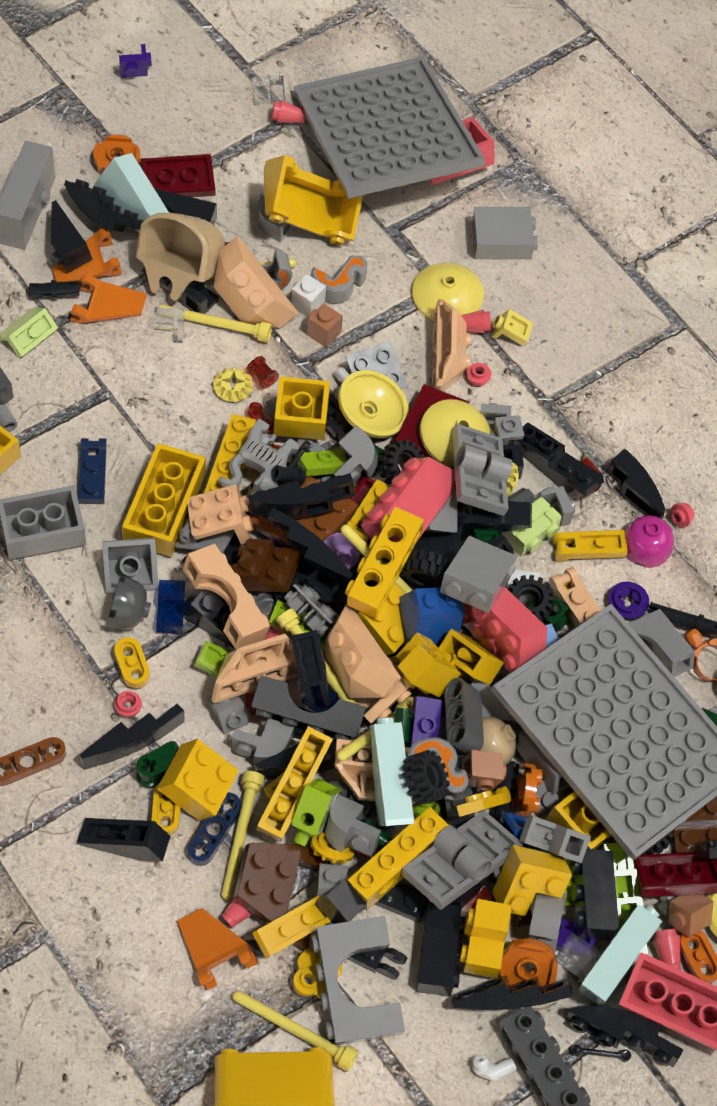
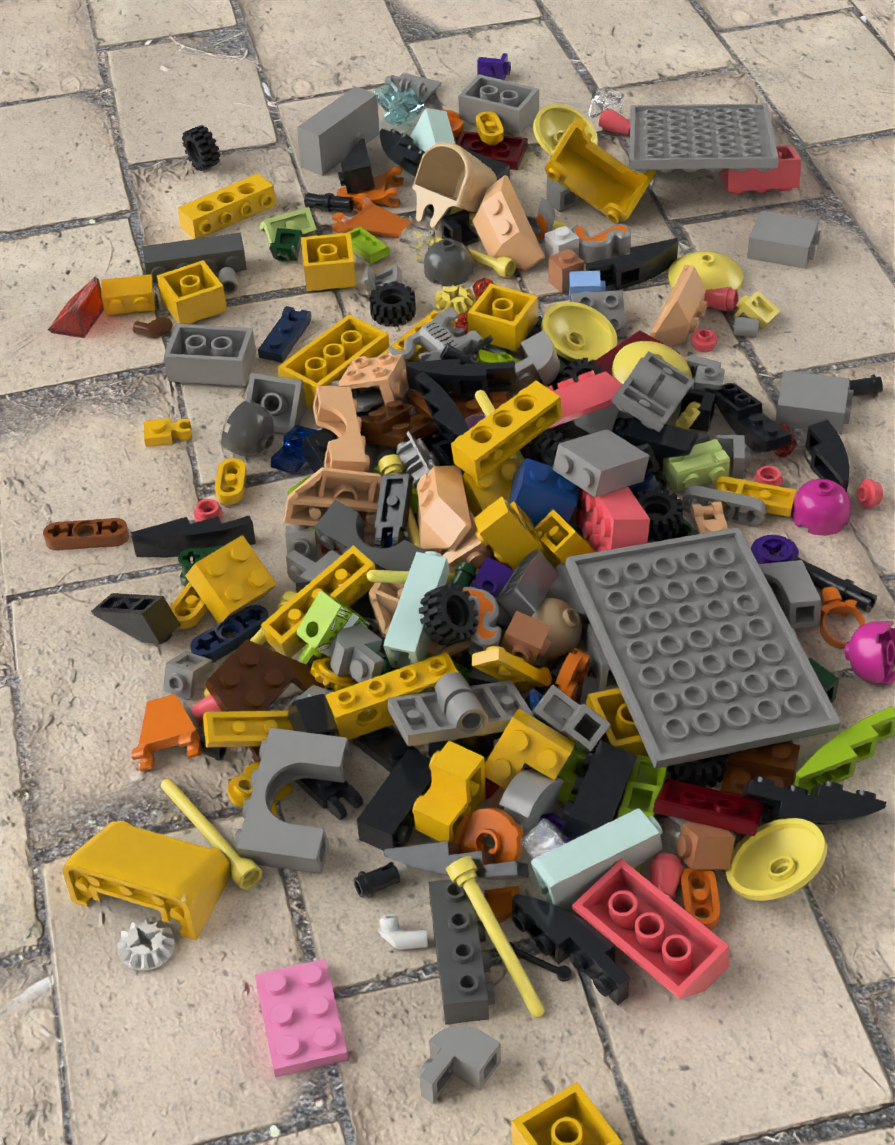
camera: 30 degrees right, 15 degrees down
none -> yellow plate [144,418,192,447]
none -> light grey bracket [163,651,212,700]
none -> dark green bracket [269,228,303,262]
none -> yellow brick [301,233,356,291]
none -> lime plate [347,226,390,264]
none -> black pin [353,862,400,898]
none -> light grey bracket [361,265,402,291]
none -> black tyre [369,282,416,327]
none -> clear light blue brick [374,81,424,126]
none -> light grey hinge [382,73,442,105]
none -> dark grey cylinder [424,238,473,286]
none -> light yellow piece [446,856,545,1018]
none -> light grey brick [458,74,539,135]
none -> yellow plate [476,112,504,145]
none -> orange tile [484,886,519,924]
none -> light yellow dish [533,104,598,156]
none -> light blue brick [569,271,606,302]
none -> black slope [586,238,678,290]
none -> light grey beam [682,485,767,526]
none -> light grey hinge [733,317,759,337]
none -> coral plate [754,466,783,487]
none -> light grey brick [775,370,854,435]
none -> black pin [848,374,883,396]

